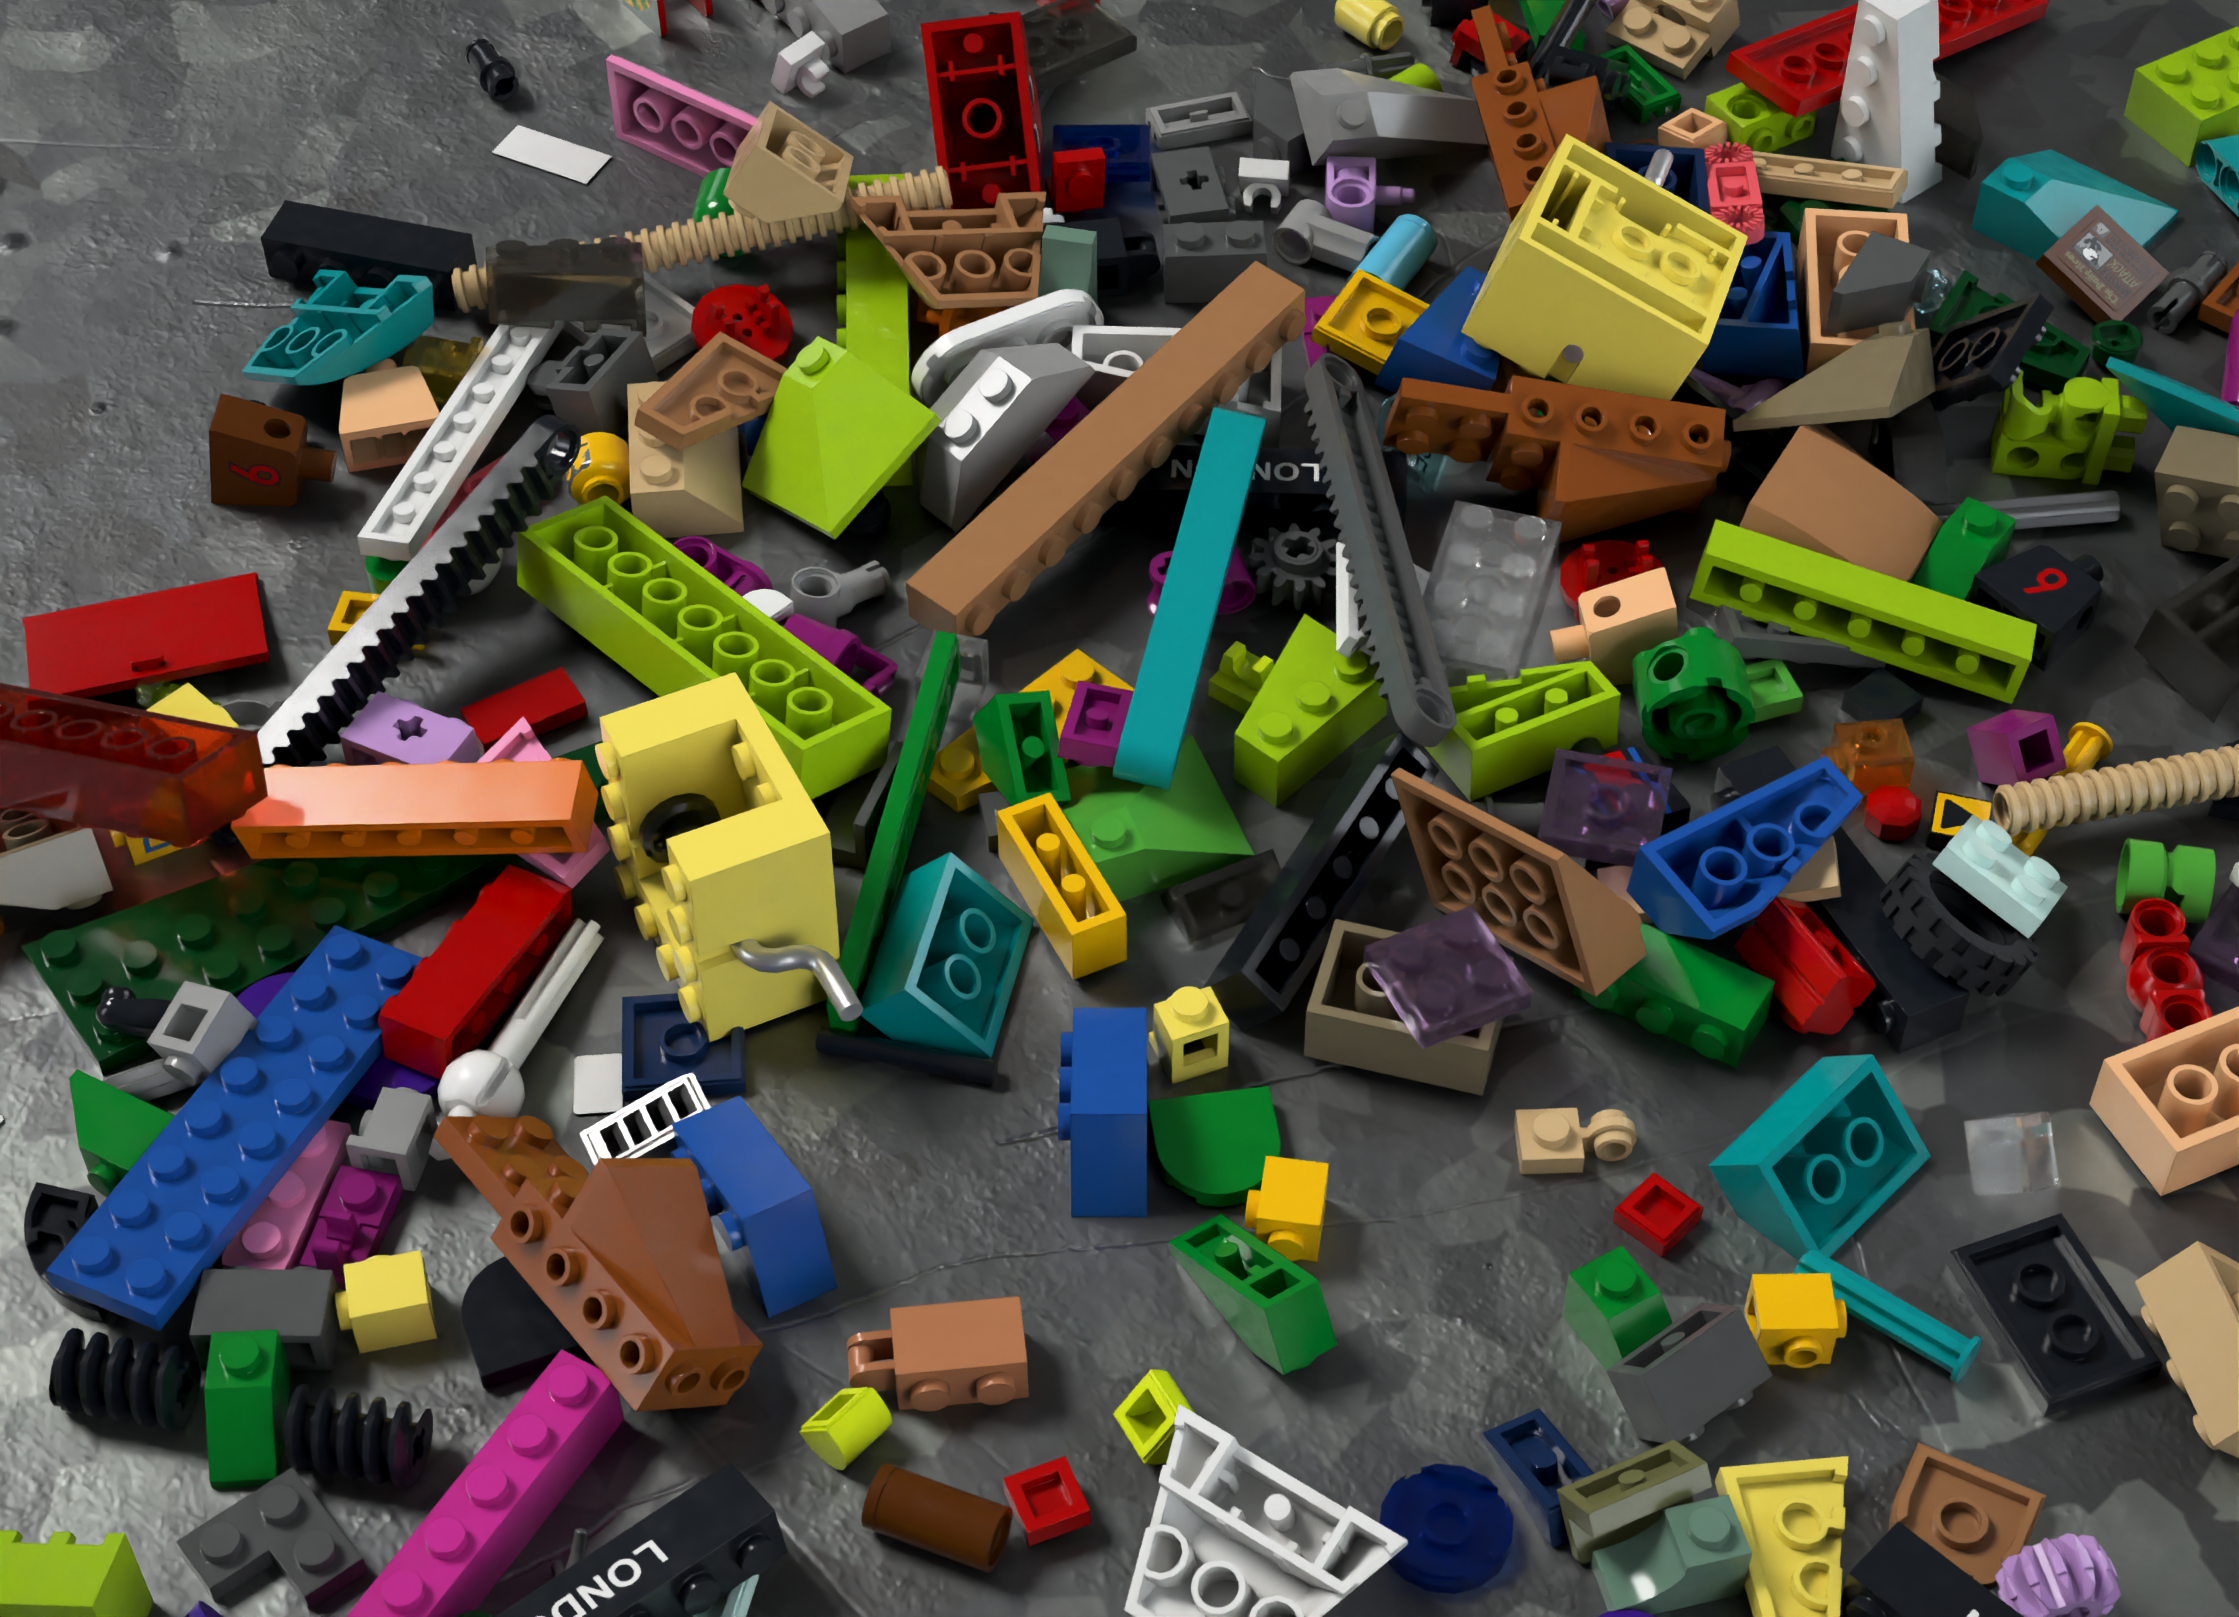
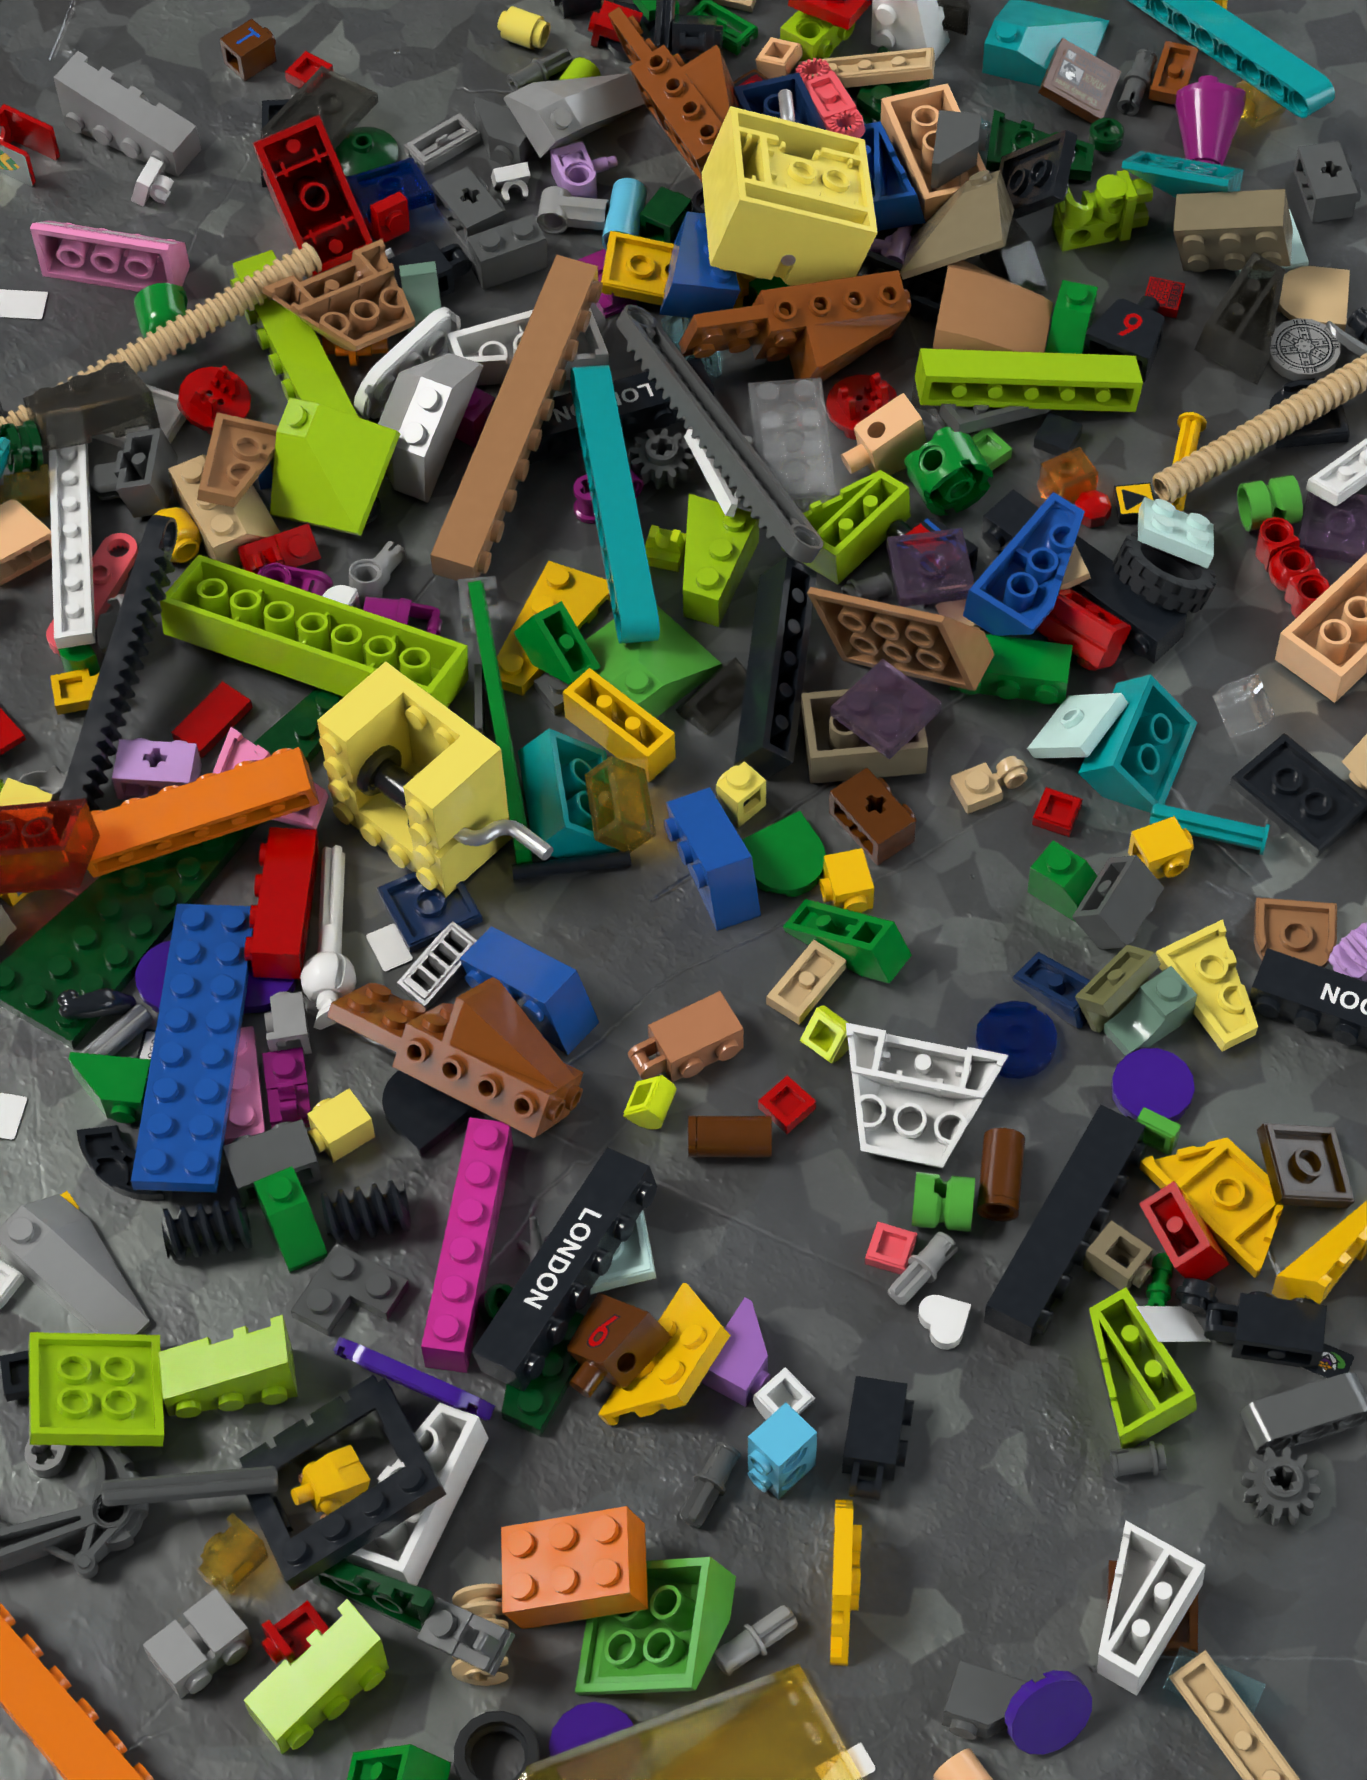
camera: 20 degrees left, 10 degrees up
light grey brick [147,981,259,1085] -> none
tan slope [723,101,854,223] -> none
magenta plate [1057,680,1134,768] -> none
dark grey axle [1926,490,2122,530] -> none
magenta brick [1966,709,2067,787] -> none
none -> dark green wheel [1,420,43,475]
none -> red plate [237,523,322,574]
none -> dark green dish [332,127,399,181]
none -> clear yellow brick [585,756,656,853]
none -> dark green brick [639,186,692,244]
none -> tan plate [766,940,847,1025]
none -> reddish brown brick [829,768,916,866]
none -> light aqua plate [1027,693,1128,758]
none -> tile [1145,276,1185,318]

